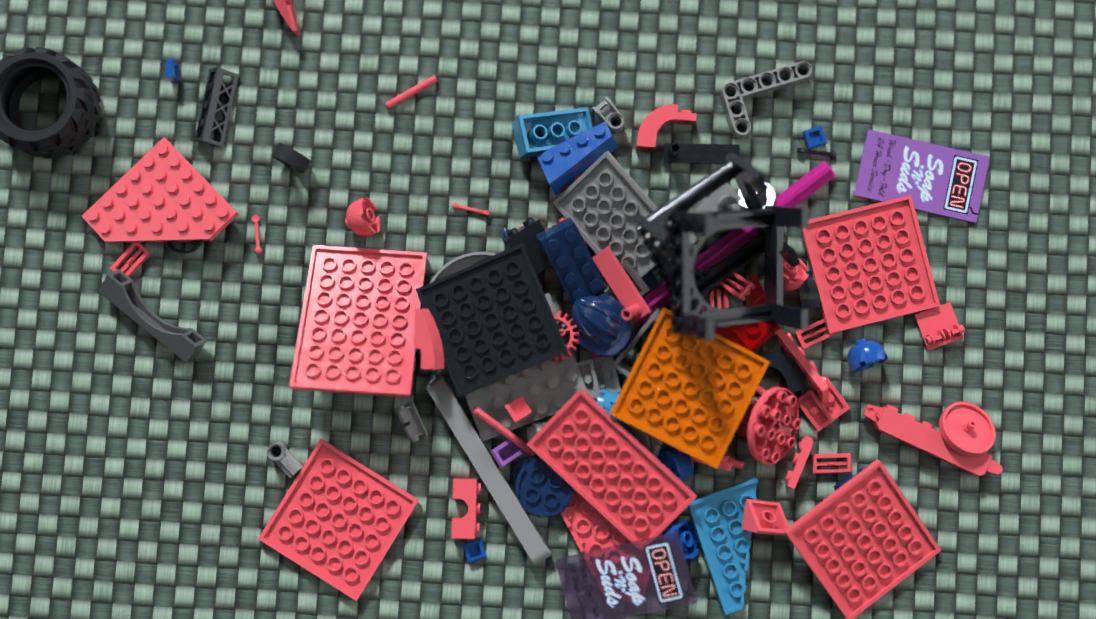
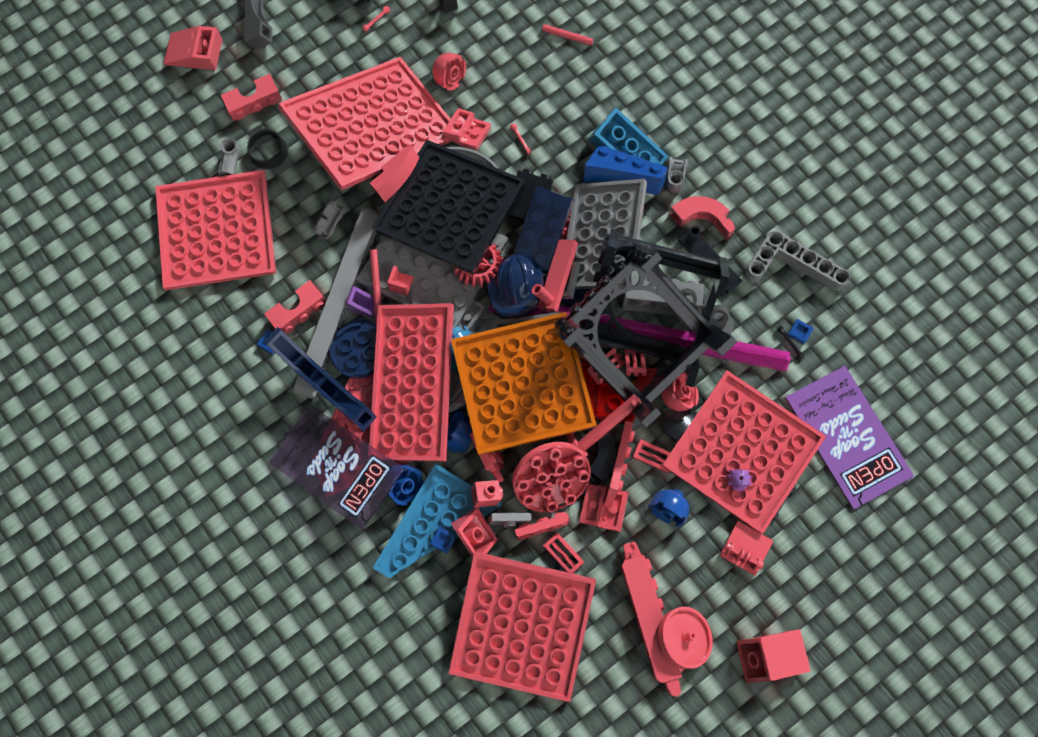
camera: 50 degrees right, 10 degrees down
none -> coral slope [164,26,223,70]
none -> coral arch [221,74,282,121]
none -> black tyre [247,129,288,169]
none -> dark blue arch [263,327,377,432]
none -> blue tile [430,526,457,554]
none -> coral slope [443,108,491,151]
none -> coral brick [471,480,503,508]
none -> light grey plate [488,513,531,528]
none -> coral piece [570,394,642,456]
none -> medium lavender animal [727,469,752,492]
none -> coral slope [736,629,811,683]

